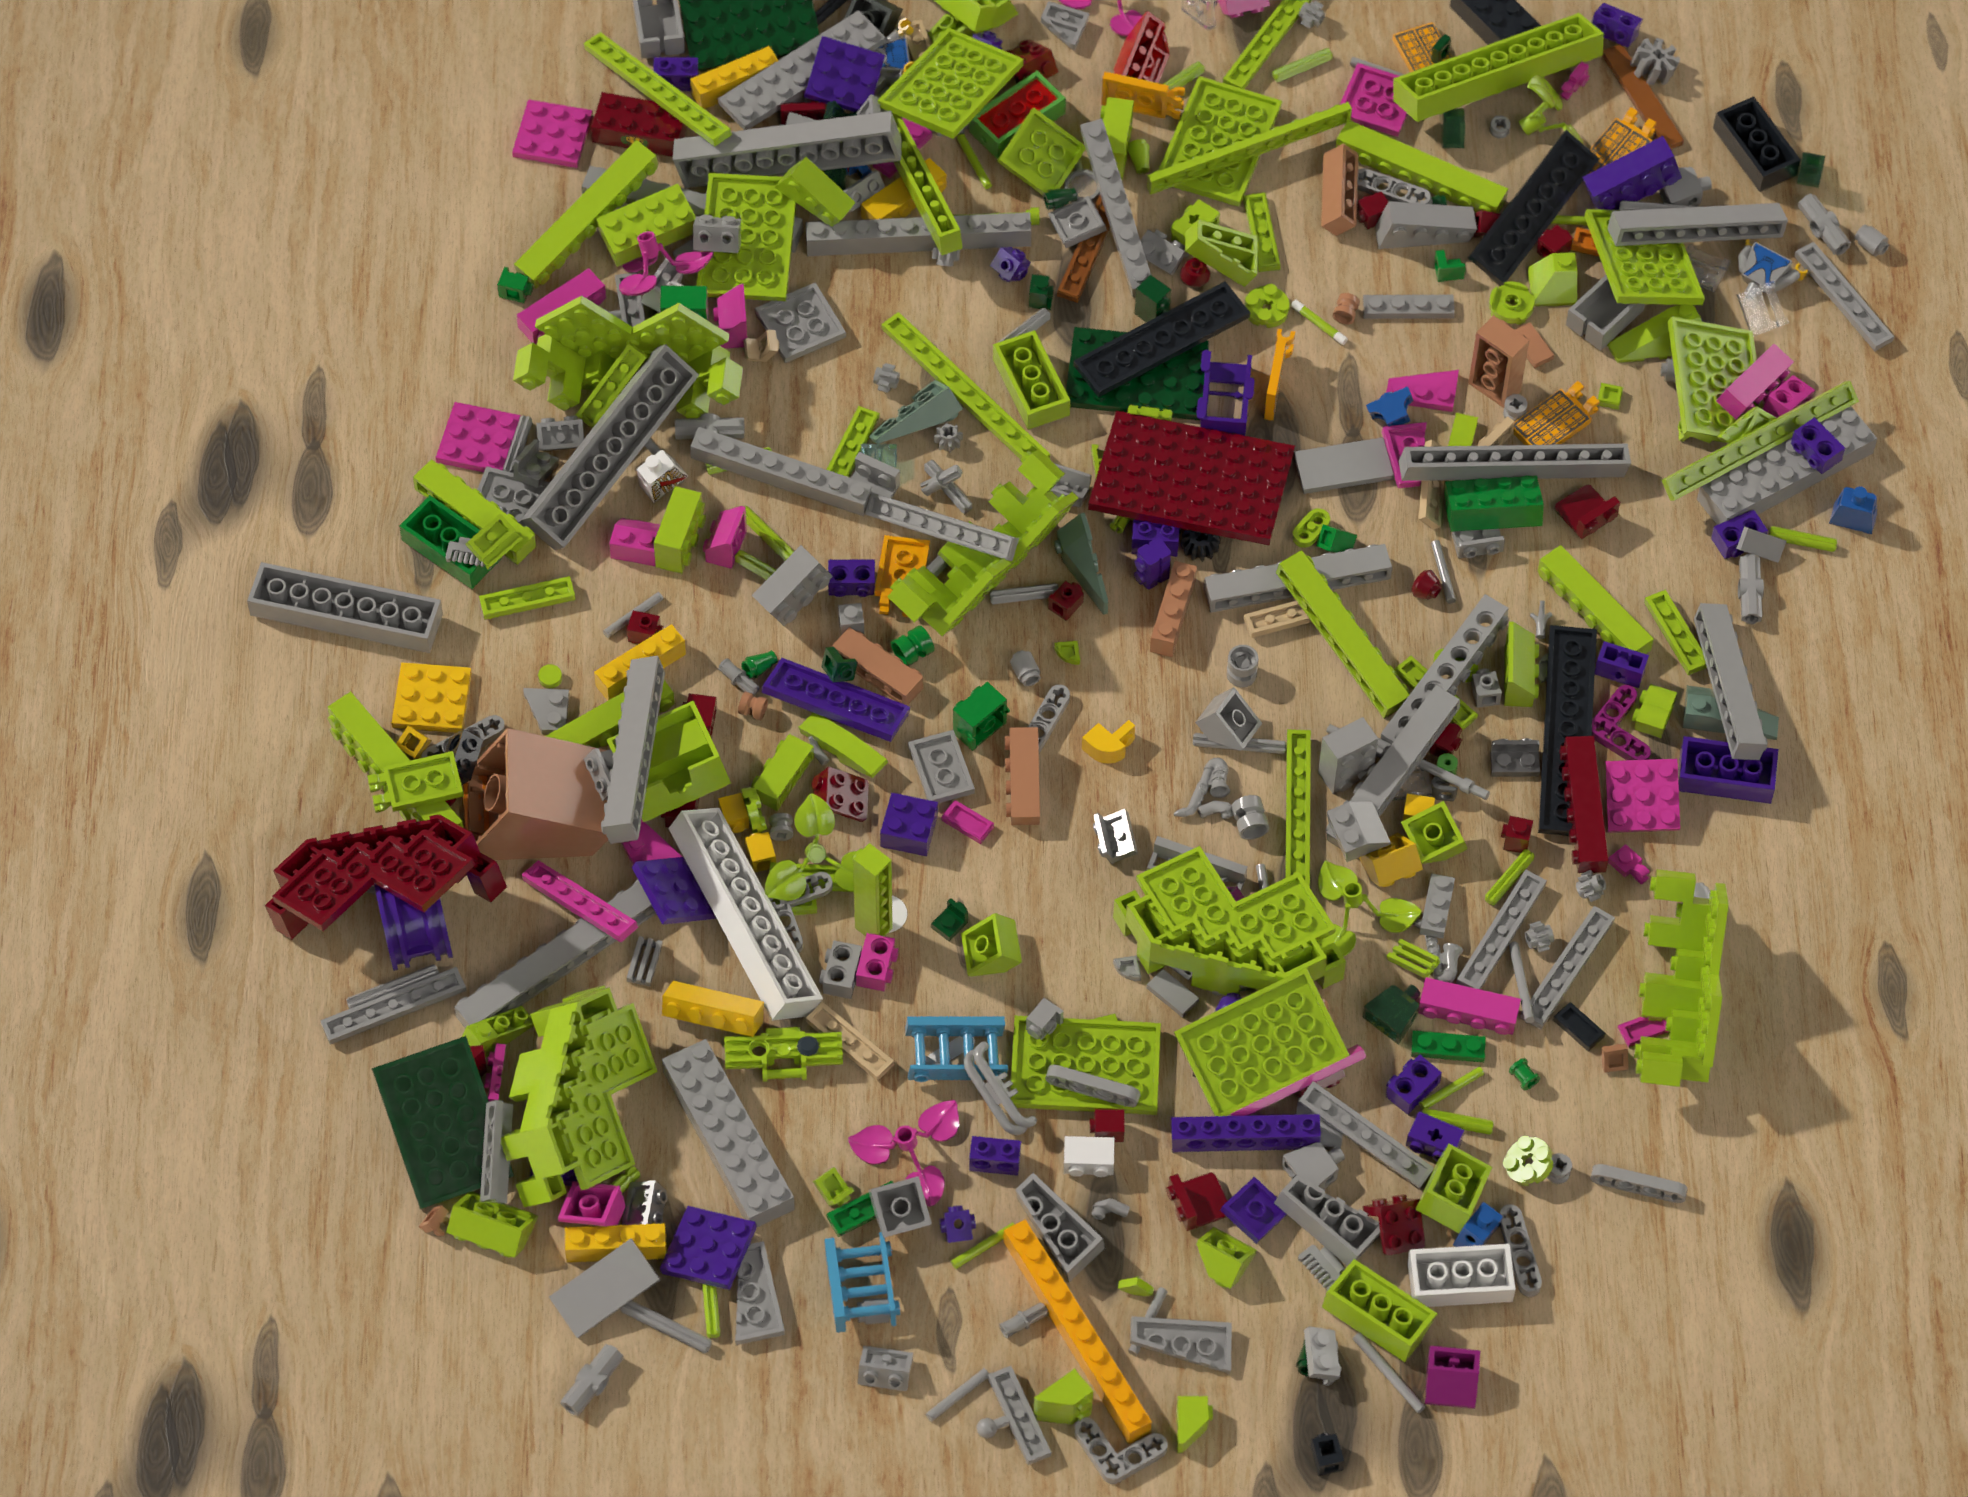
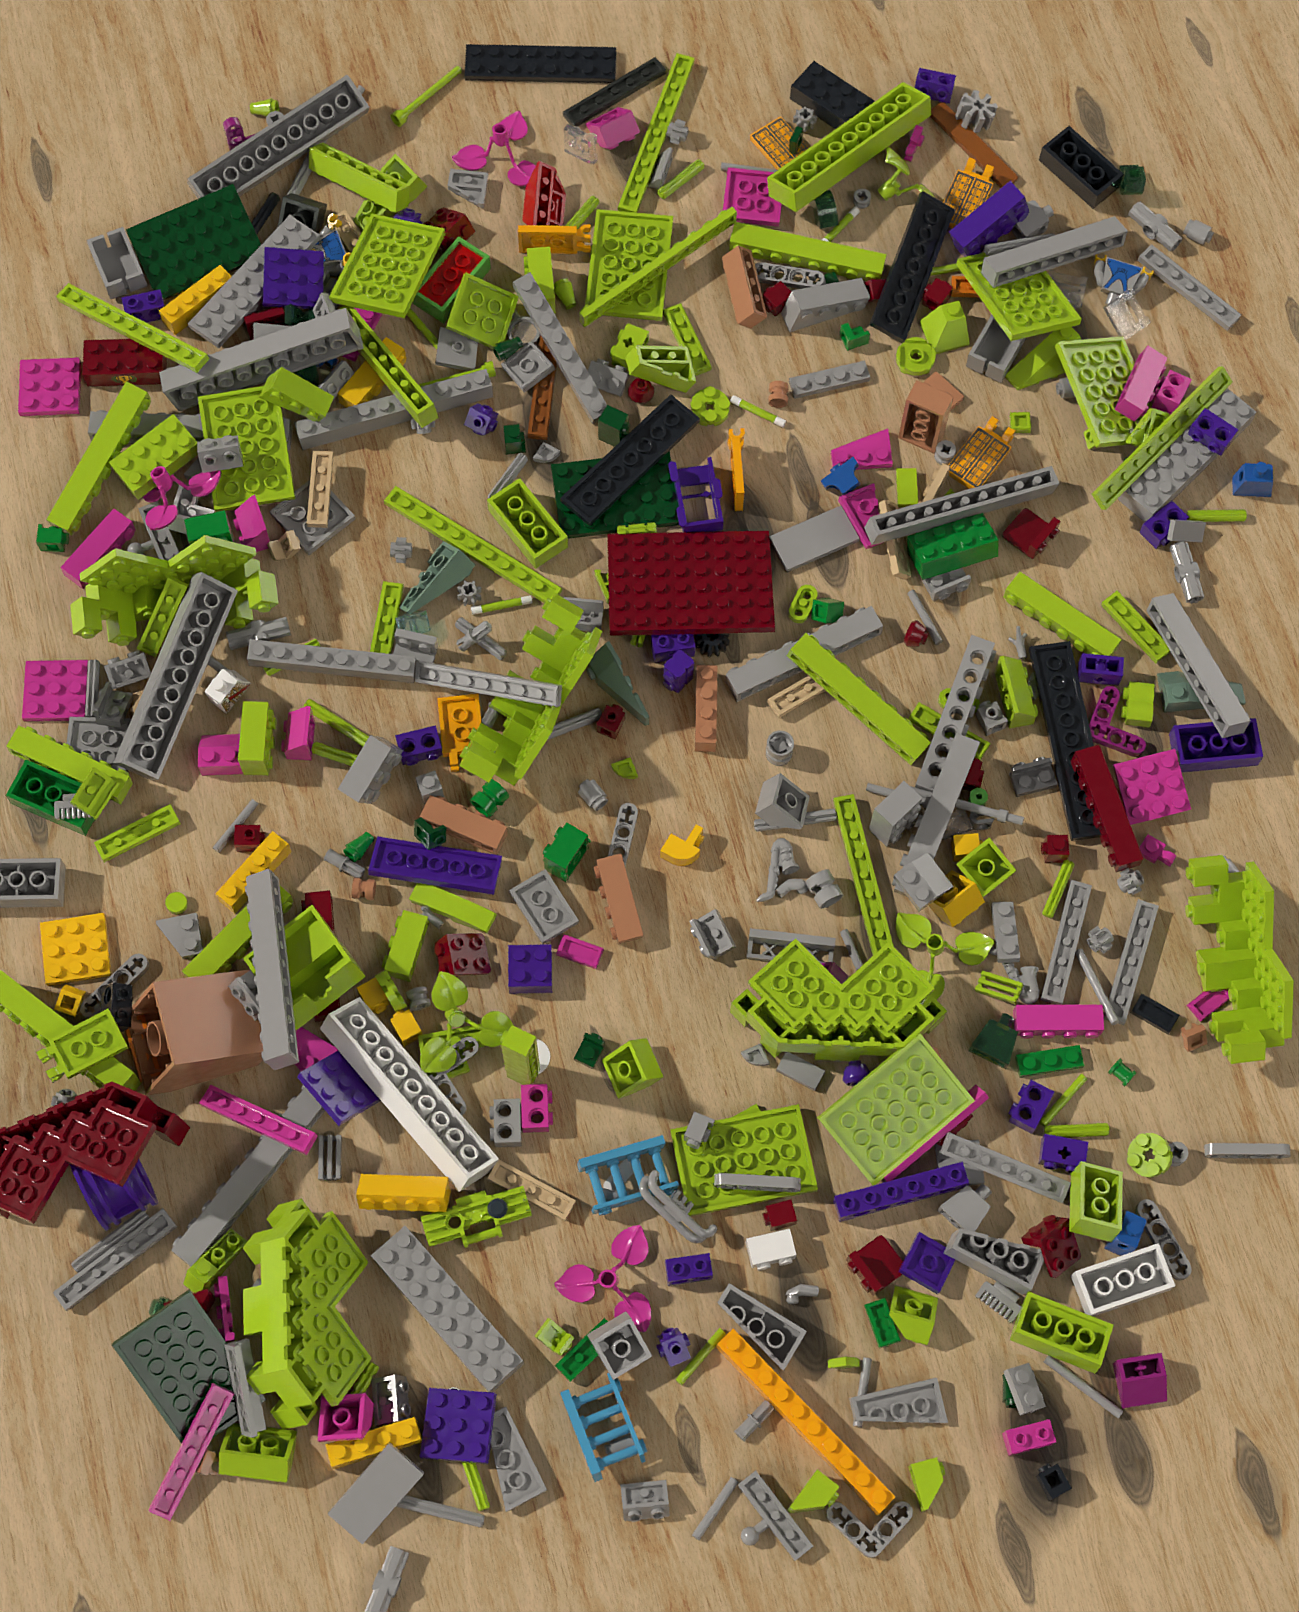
camera: 15 degrees left, 10 degrees up
none -> dark pink plate [148,1383,234,1521]
none -> tan plate [306,451,334,528]
none -> light grey plate [435,327,478,371]
none -> lime bar [471,595,532,615]
none -> light grey tile [533,442,561,463]
none -> light grey slope [648,147,673,190]
none -> light grey gear [793,107,817,132]
none -> lime bar [822,207,860,242]
none -> green plate [864,1298,901,1349]
none -> dark pink brick [1002,1419,1056,1456]

